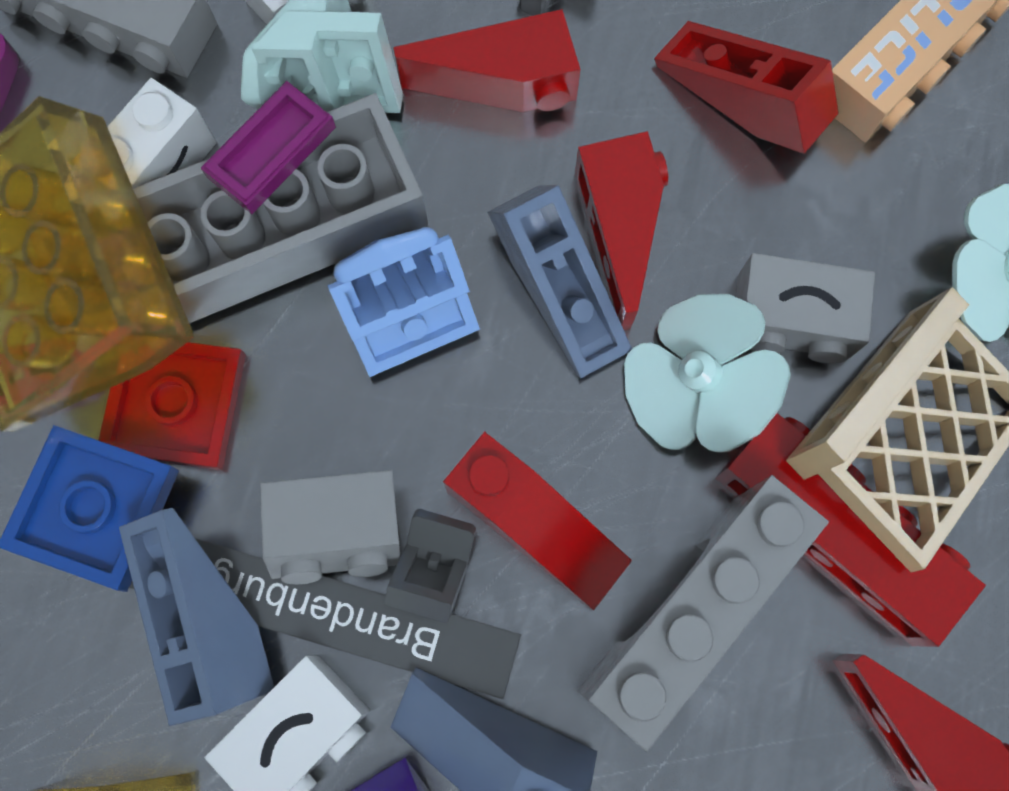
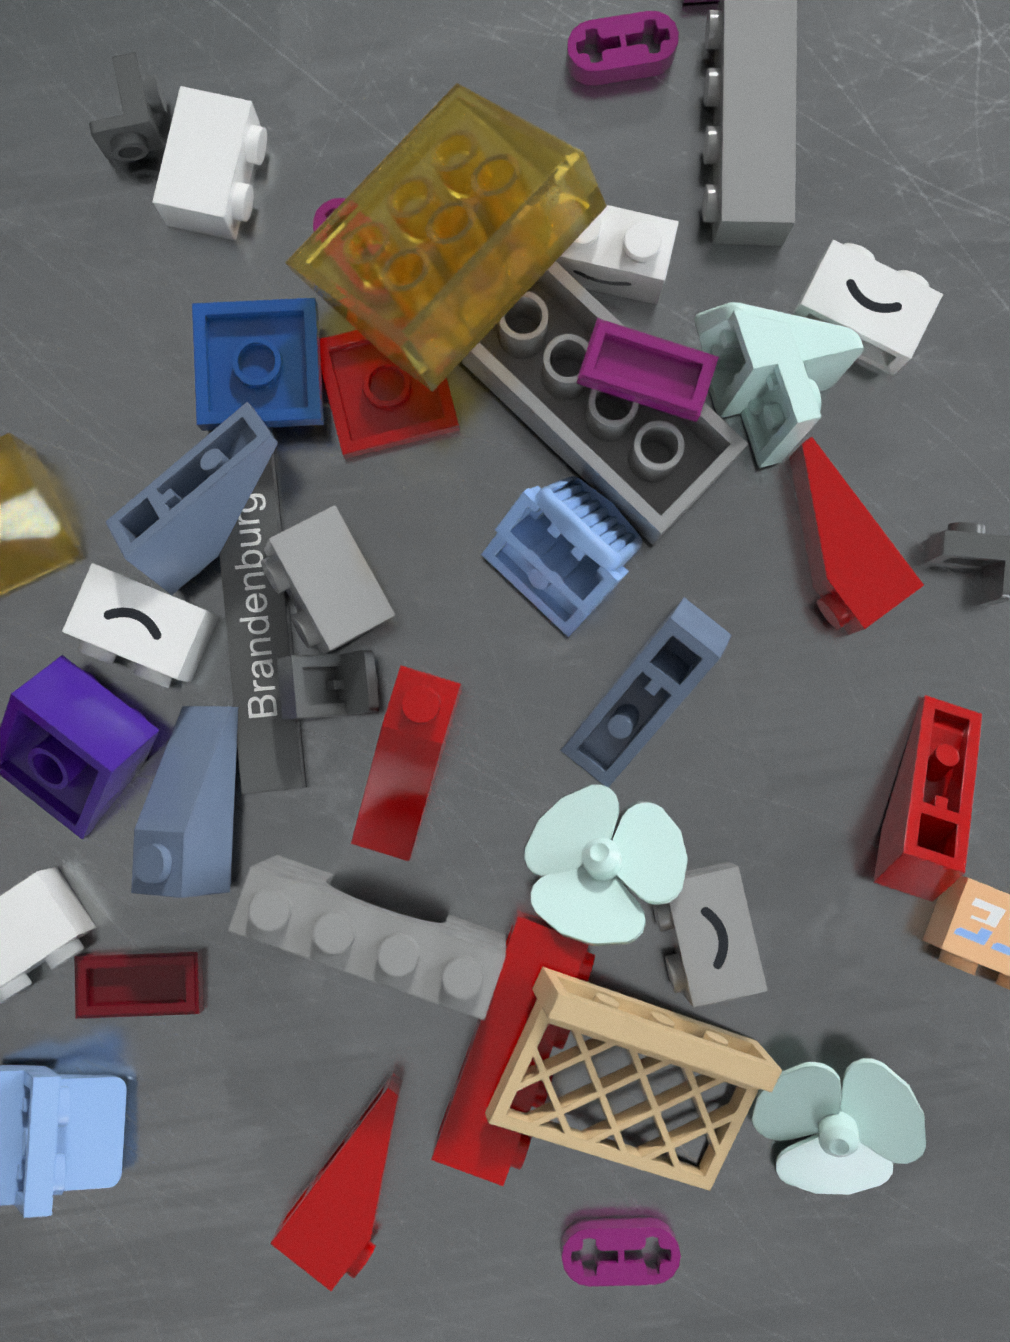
camera: 65 degrees right, 10 degrees up
red slope [574,131,668,331] -> none

